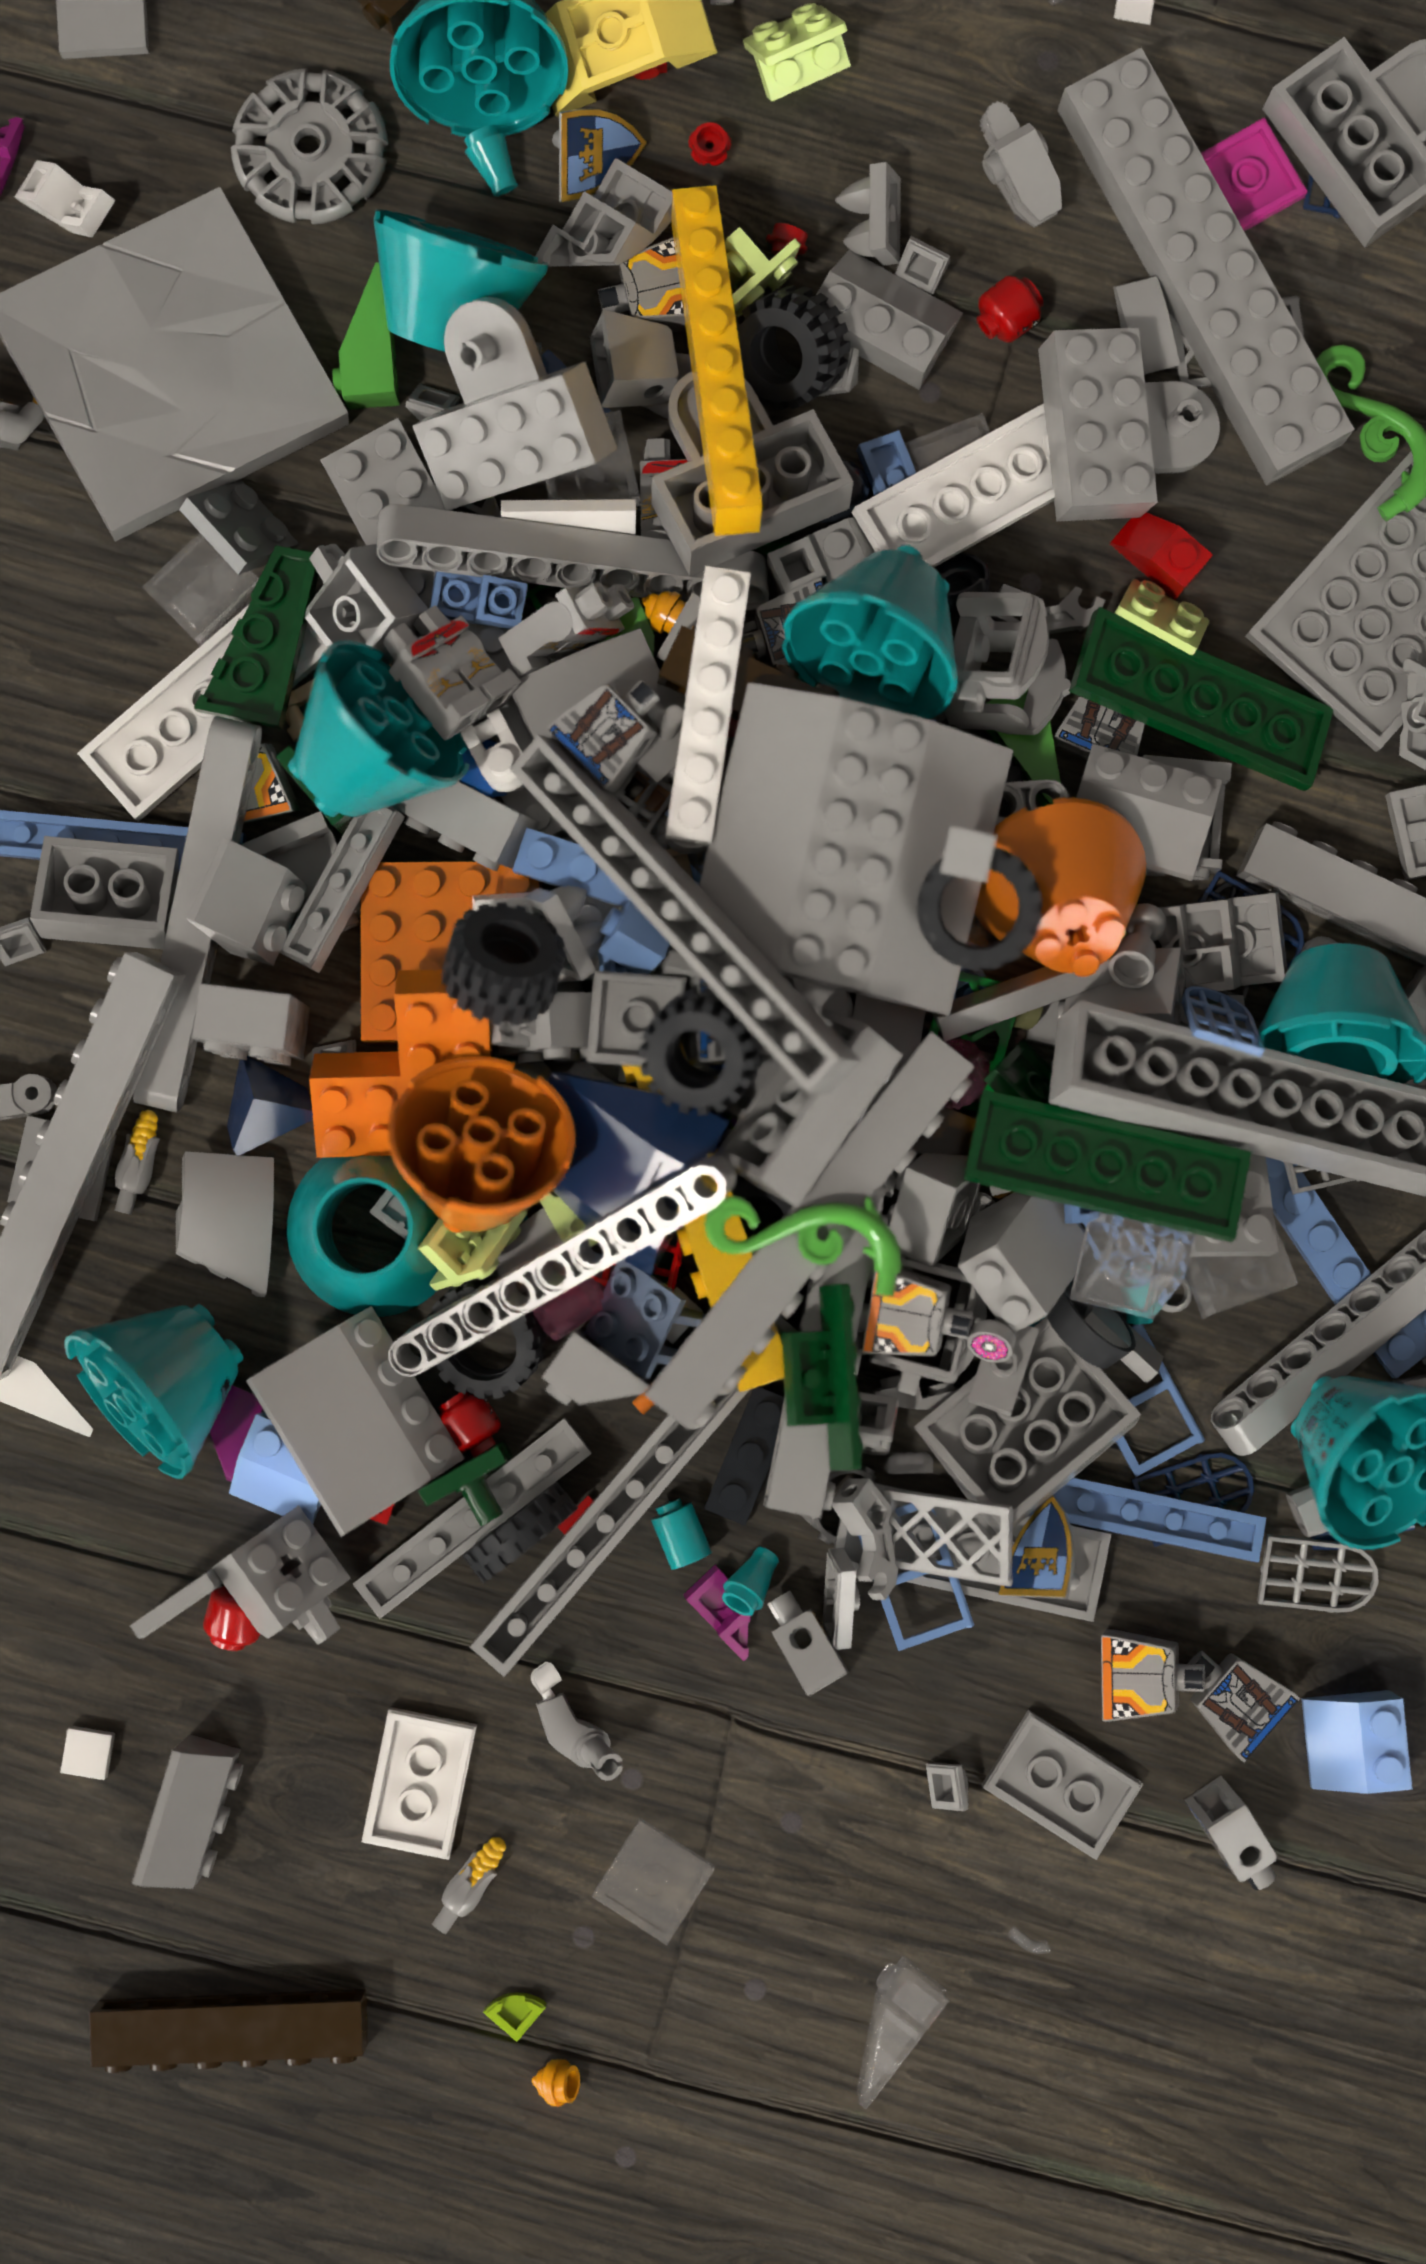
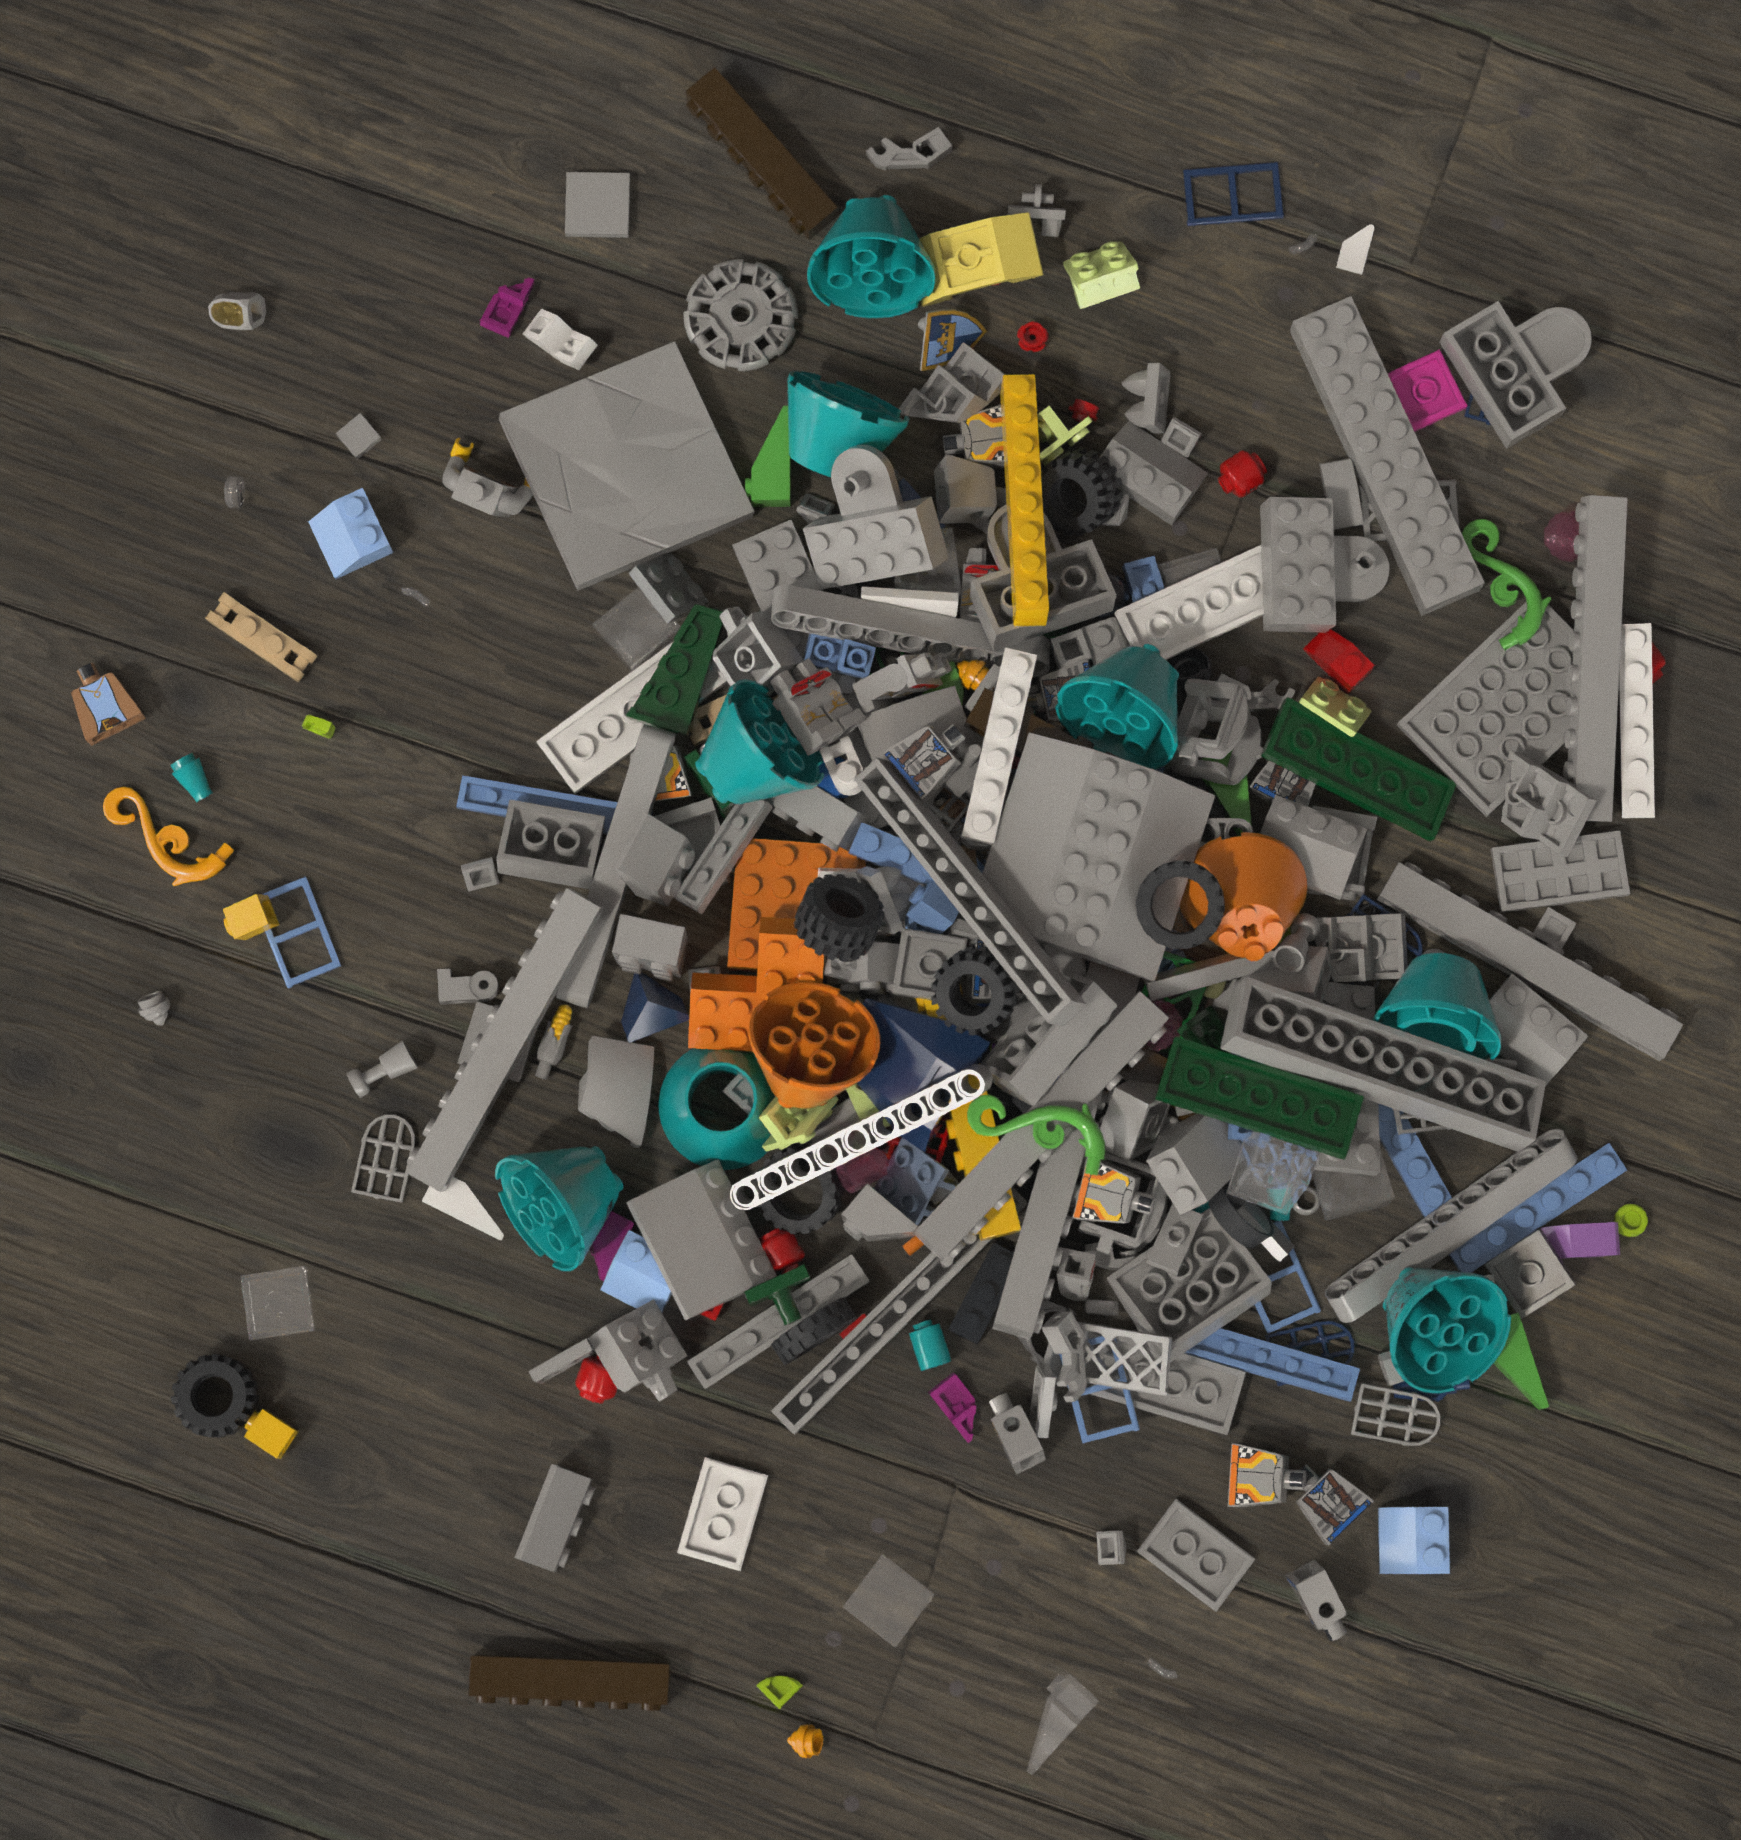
camera: 10 degrees right, 5 degrees down
white tile [60,1726,115,1780] -> none
light grey piece [432,1837,506,1934] -> none
teal cone [464,124,518,197] -> none
light grey arm [531,1662,623,1781] -> none
teal cone [722,1547,779,1616] -> none
dark green bracket [782,1283,863,1470] -> none
light grey tile [940,826,997,882] -> none
tile [967,1320,1016,1363] -> none
light grey hinge [979,101,1062,228] -> none
shield [998,1495,1080,1598] -> none
medium blue window [1181,986,1265,1057] -> none

